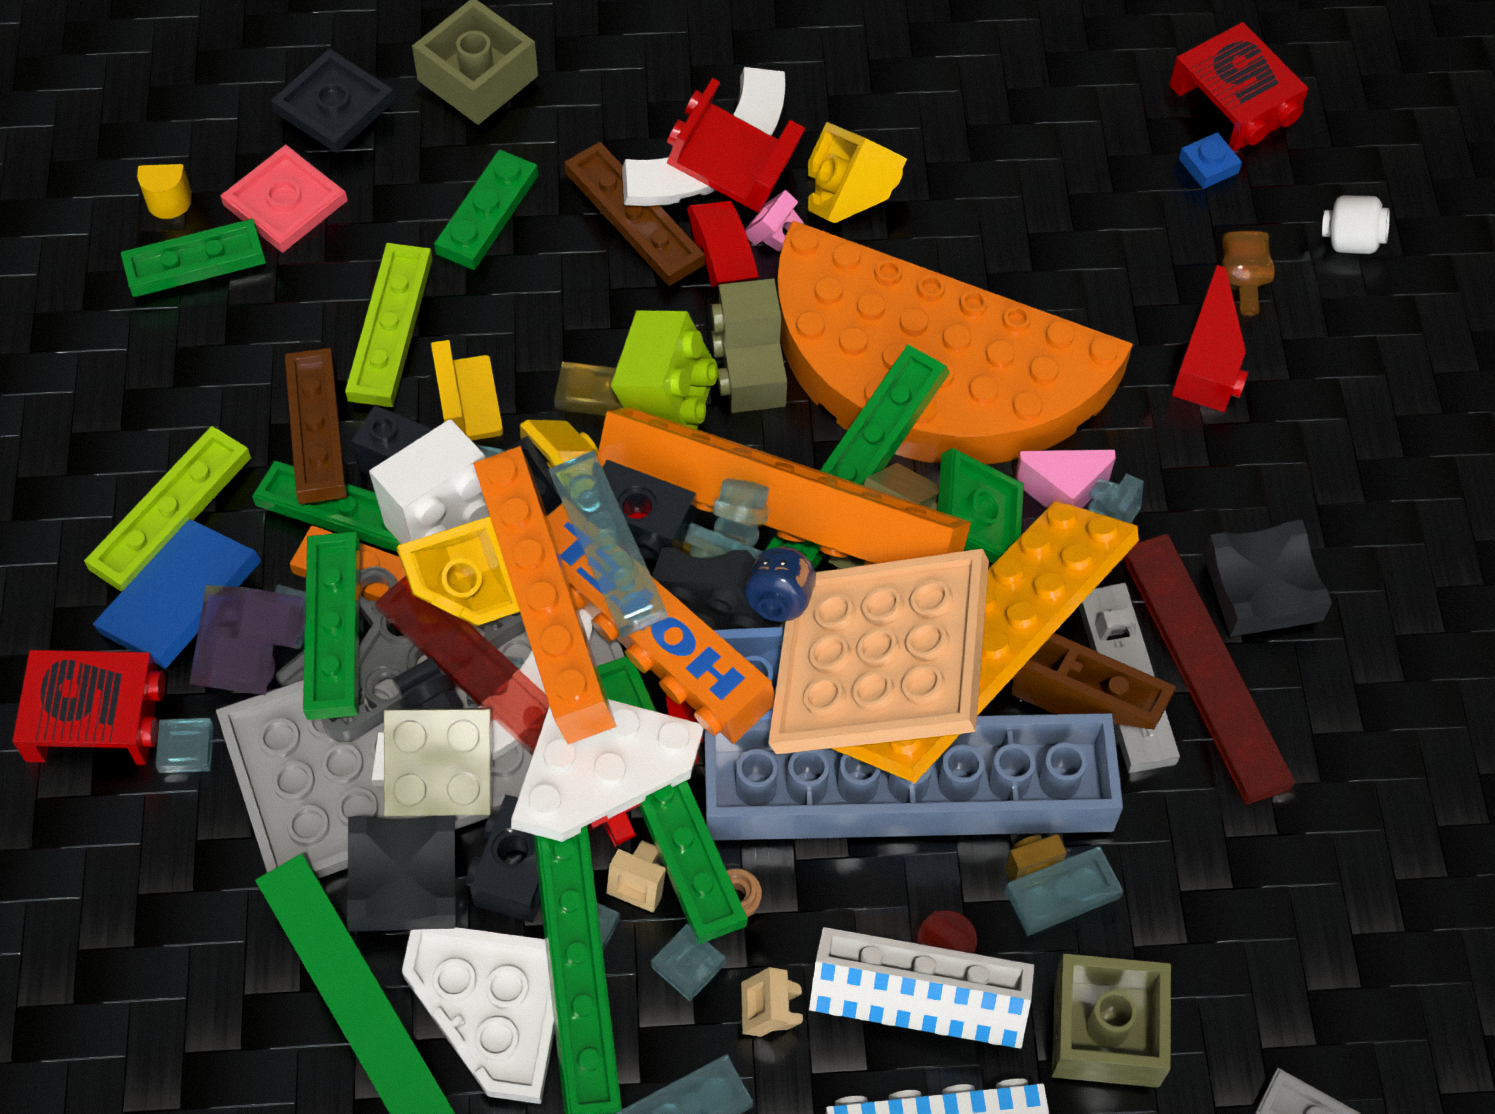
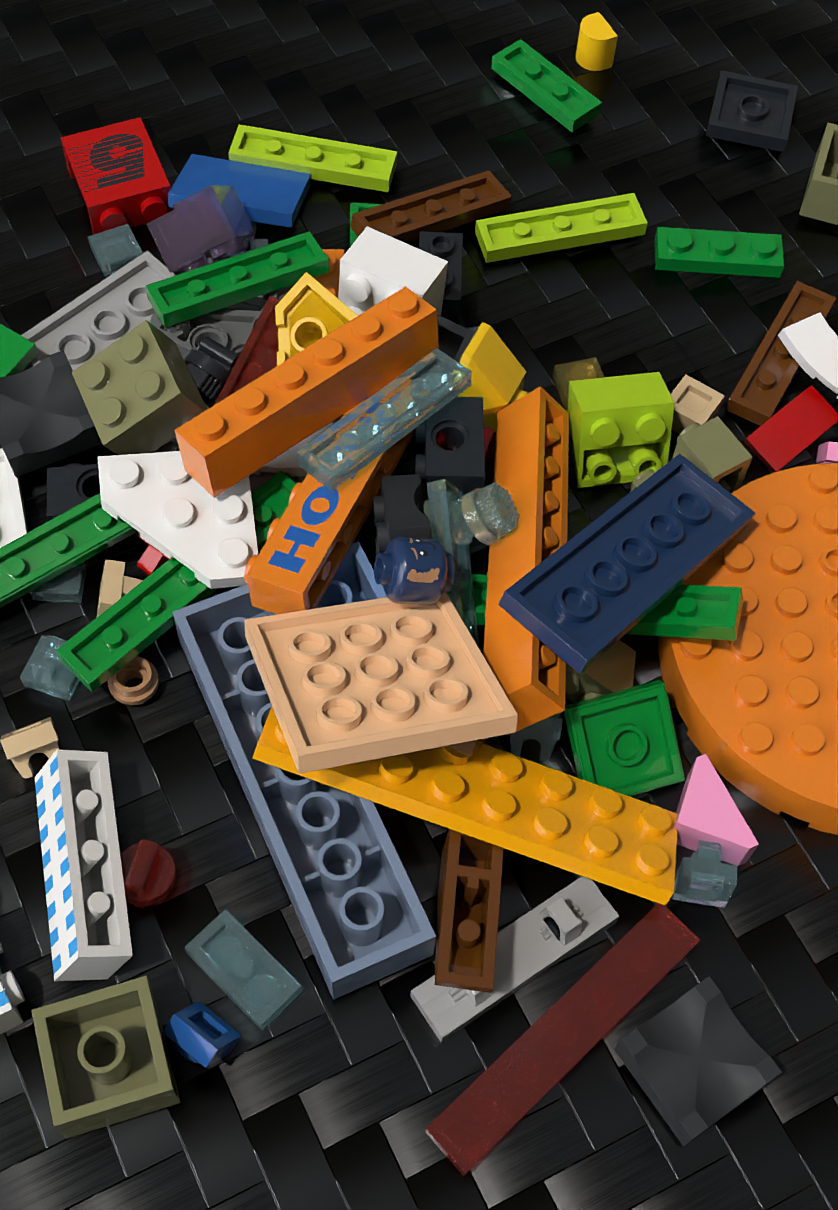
camera: 65 degrees right, 0 degrees up
coral tile [220,145,347,253] -> none
yellow panel [431,340,503,441] -> none
pearl gold plate [1005,834,1066,887] -> none
none -> blue plate [163,1001,242,1068]
none -> dark blue plate [498,454,756,674]
none -> tan tile [671,374,725,434]

